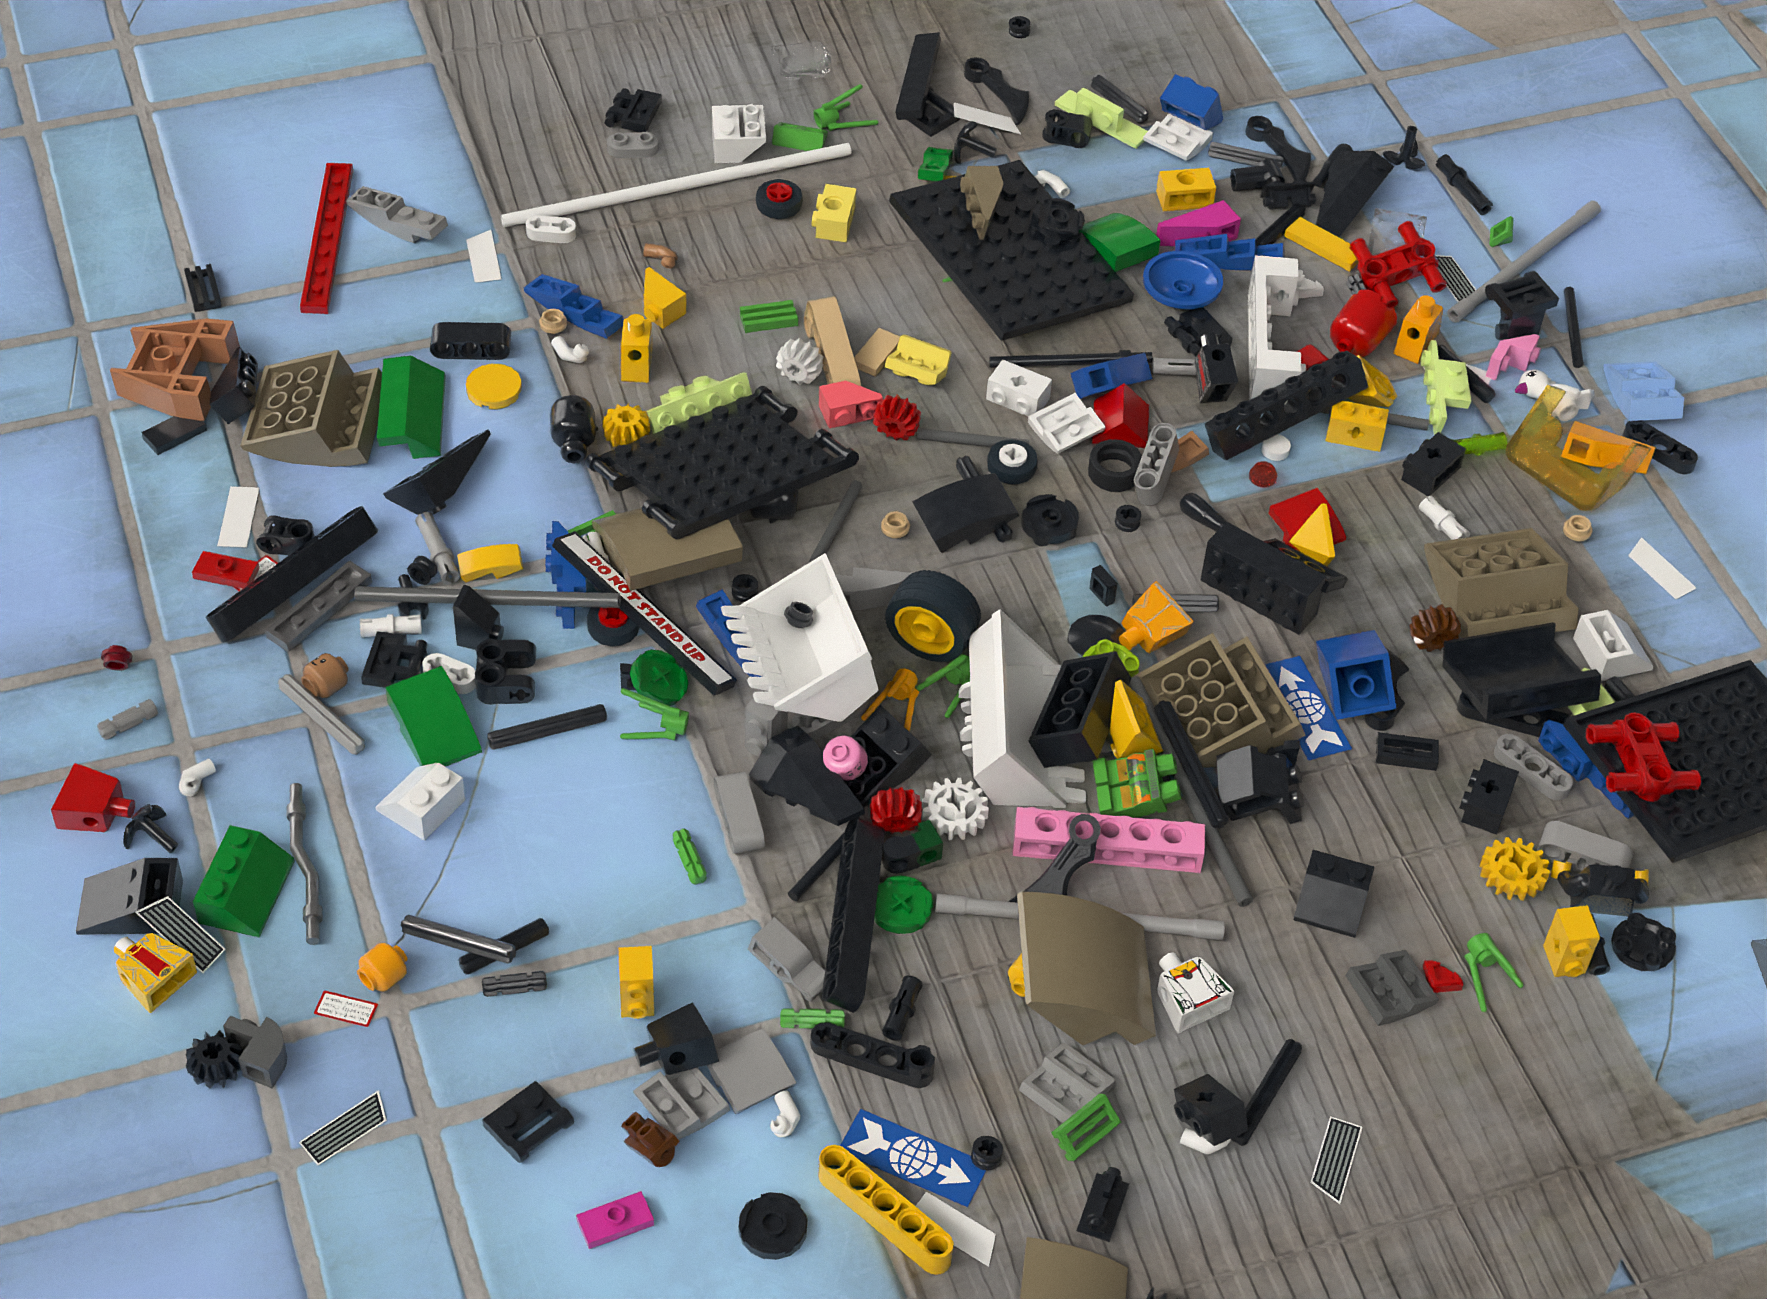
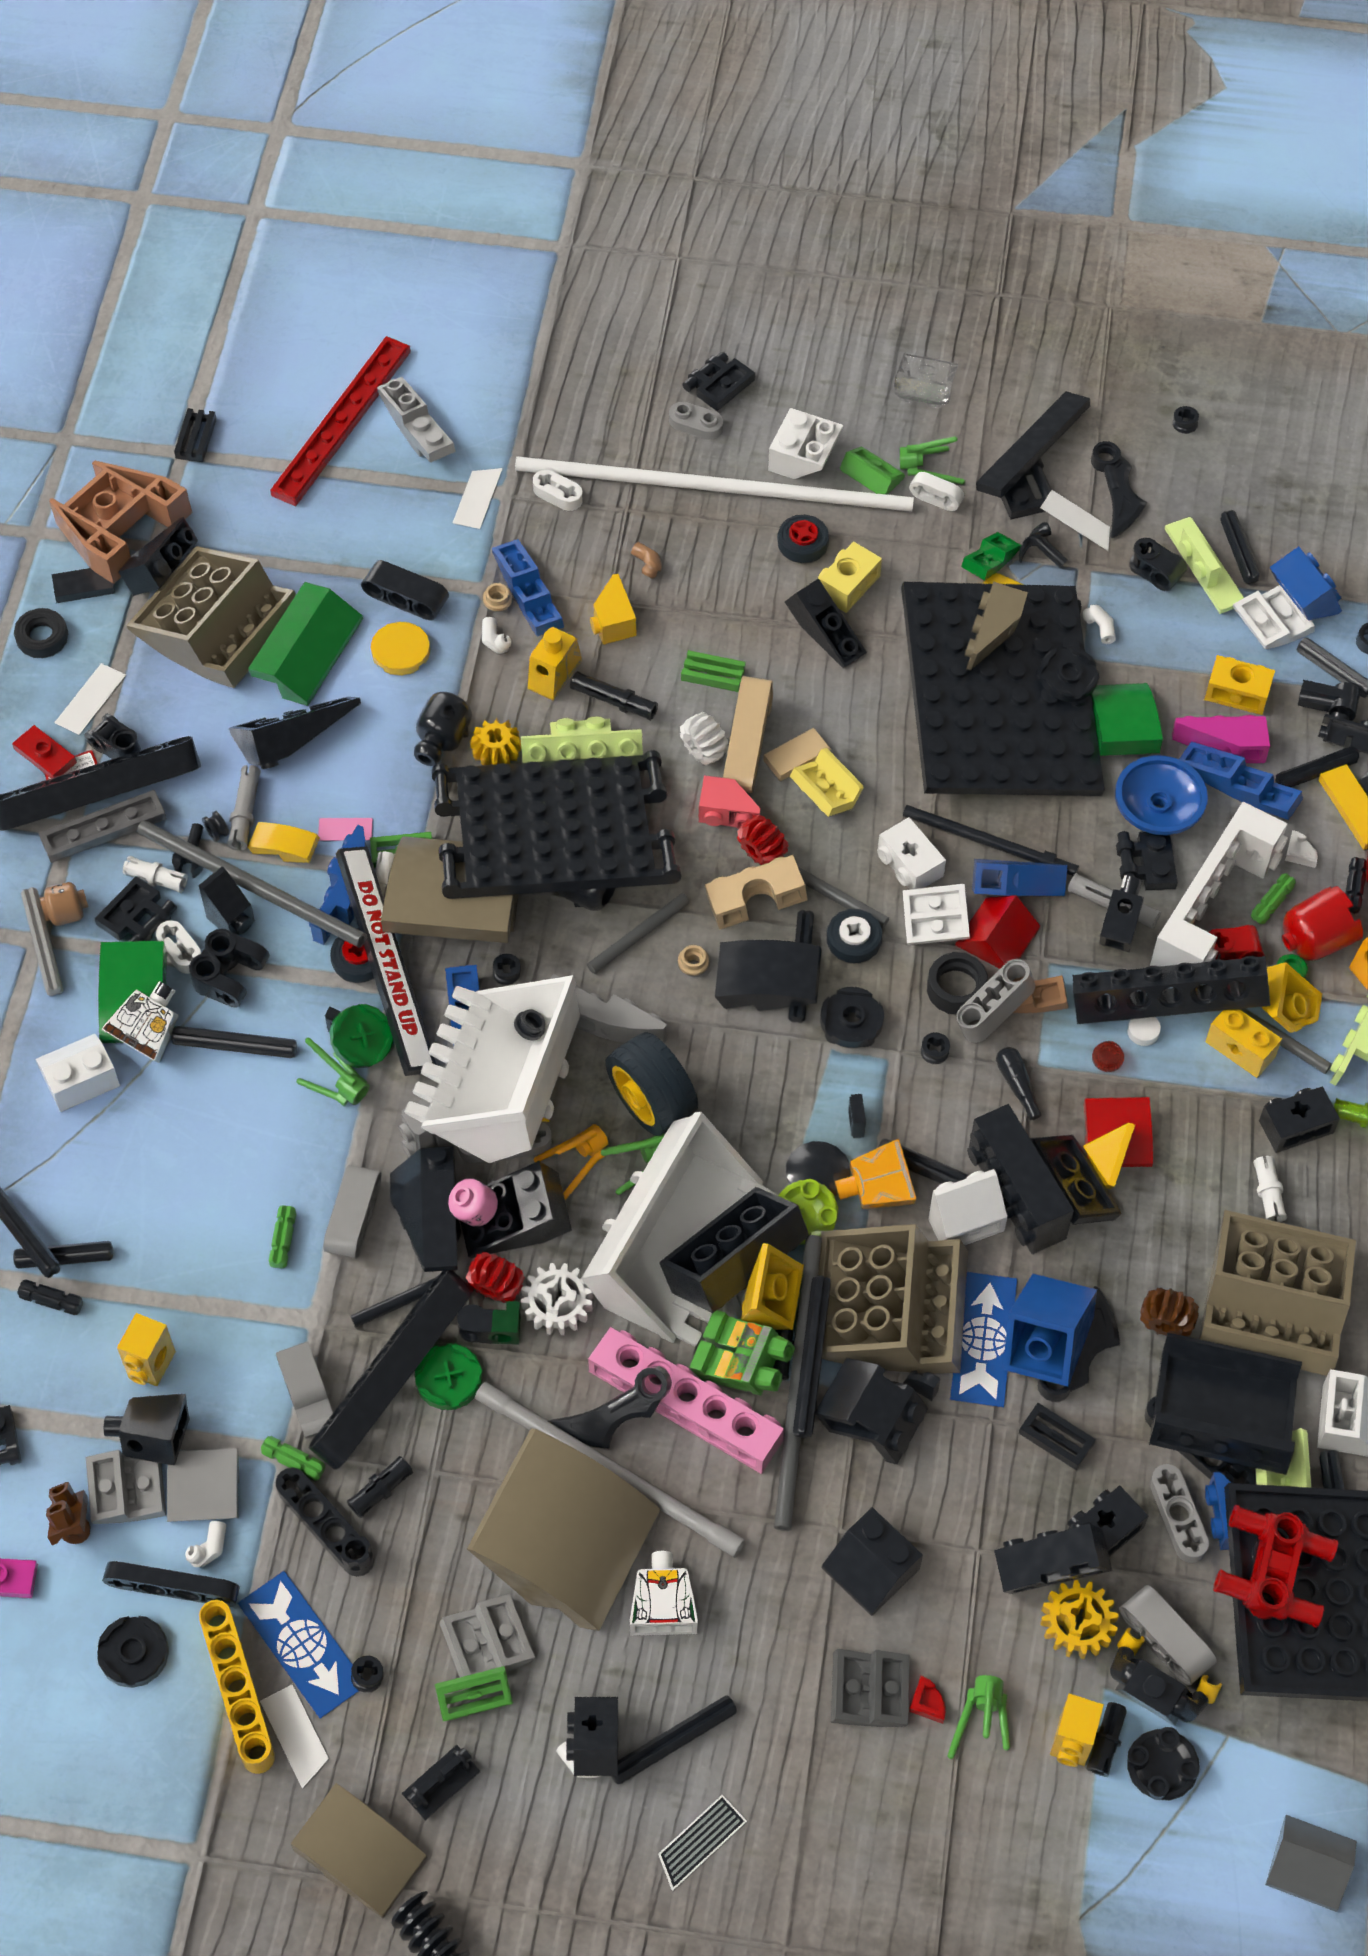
camera: 30 degrees right, 10 degrees up
none -> black tyre [14,608,68,658]
none -> torso [102,981,178,1063]
none -> black beam [102,1561,240,1607]
none -> bright pink sticker [318,818,373,841]
none -> black pin [570,671,658,721]
none -> tan arch [705,855,808,930]
none -> black slope [785,578,867,668]
none -> white beam [909,472,964,511]
none -> white slope [928,1169,1007,1245]
none -> black wedge [994,1522,1112,1594]
none -> bright green axle [1251,873,1296,924]

